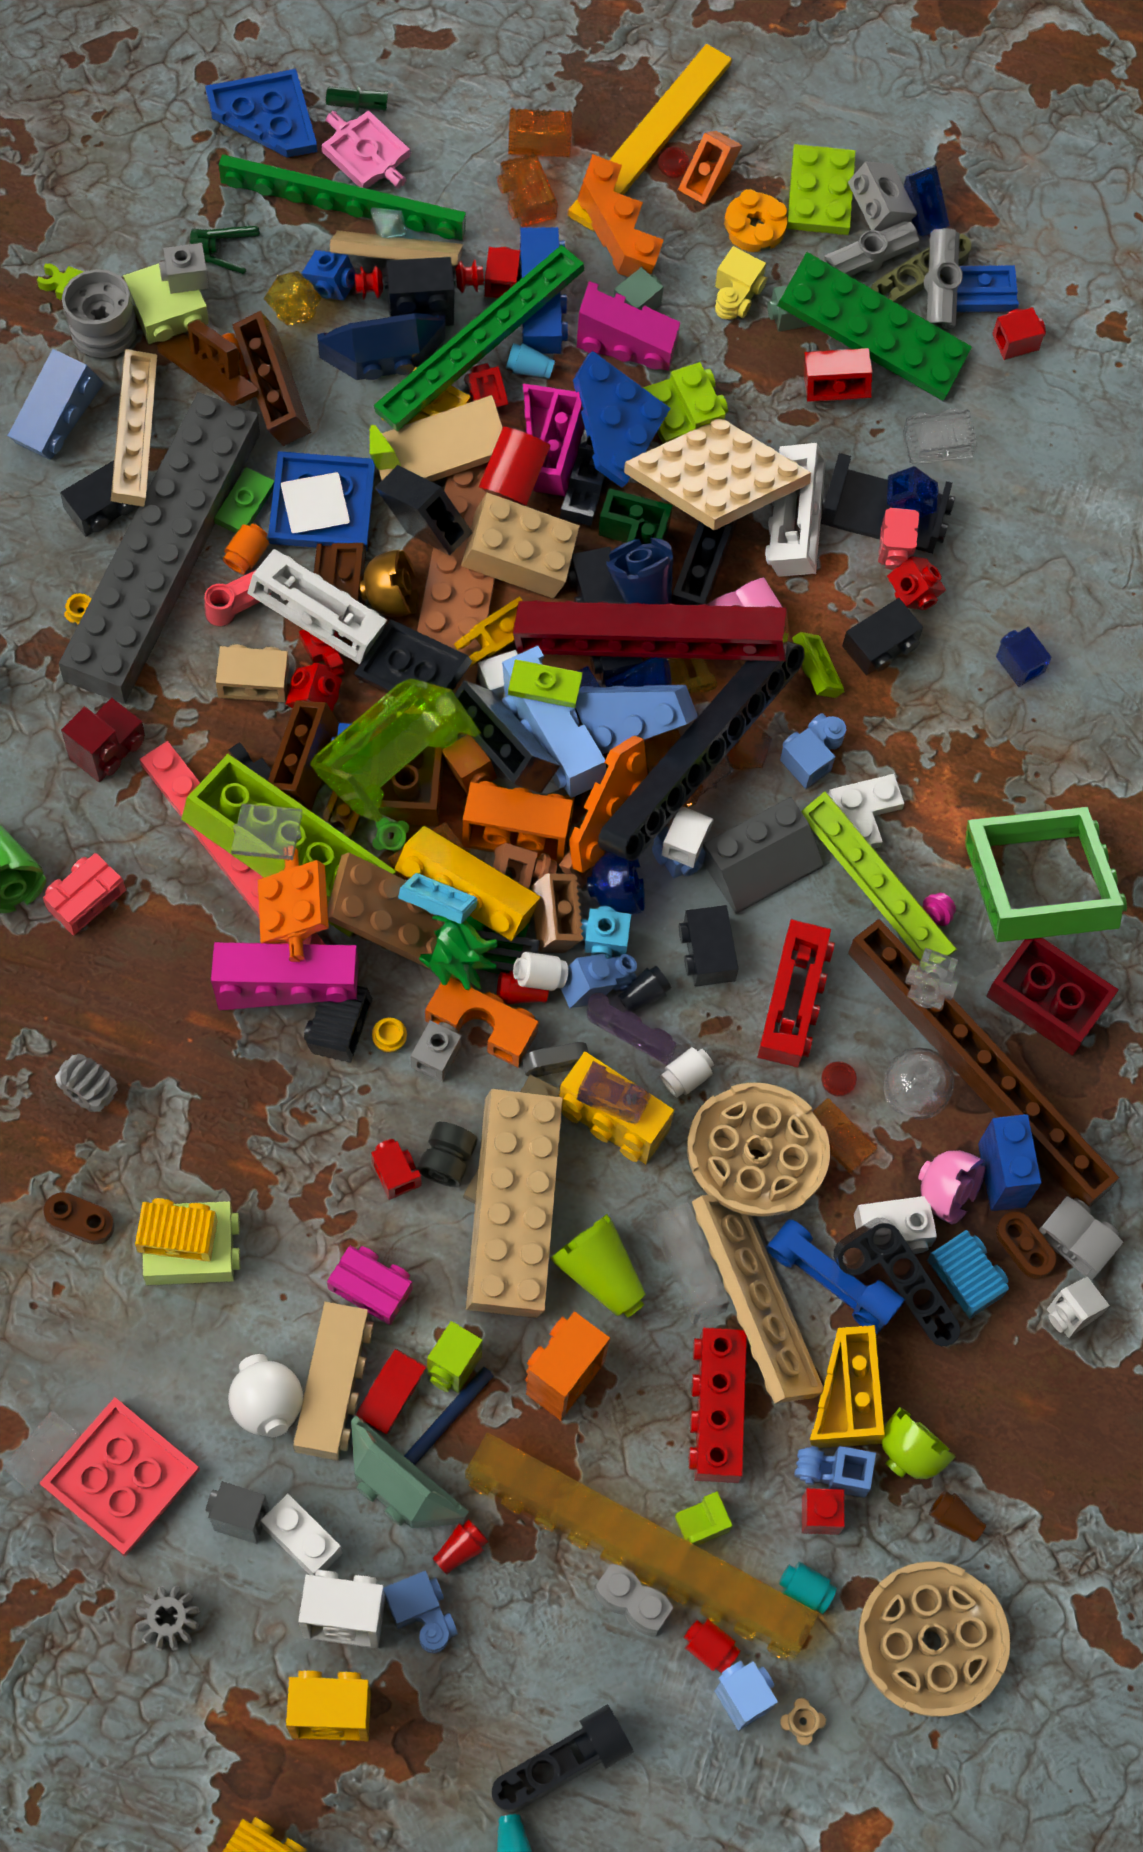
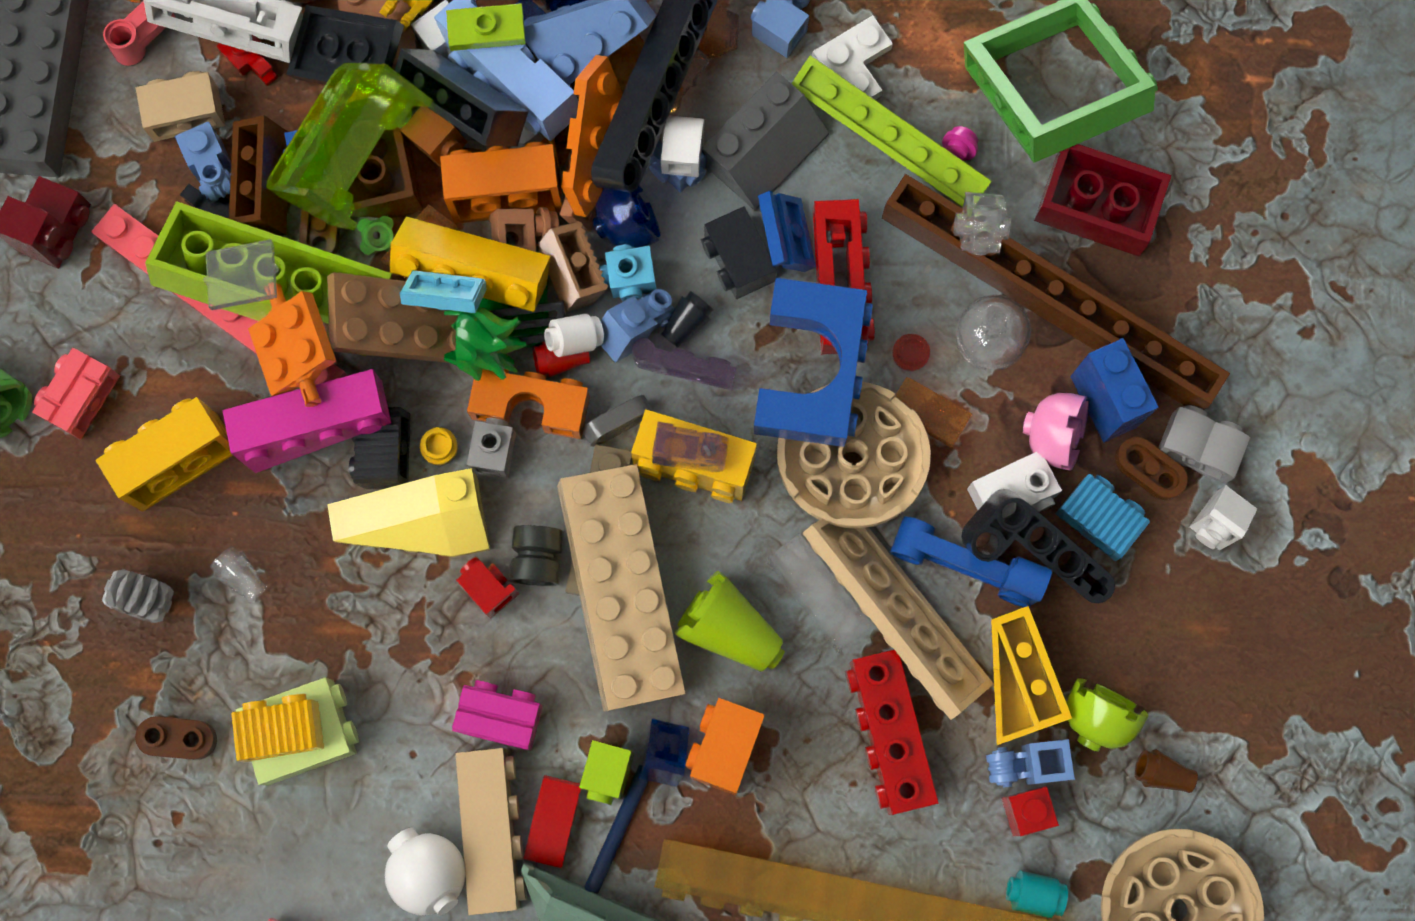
camera: 10 degrees left, 10 degrees up
red brick [285,663,342,712] -> none
white brick [660,1047,714,1098] -> none
lime panel [675,1491,732,1549] -> none
none -> yellow brick [96,397,233,512]
none -> medium blue brick [175,121,231,203]
none -> clear cone [210,546,267,603]
none -> light yellow wedge [327,468,490,557]
none -> clear blue slope [639,719,689,787]
none -> blue arch [754,278,873,447]
none -> blue plate [758,190,816,272]

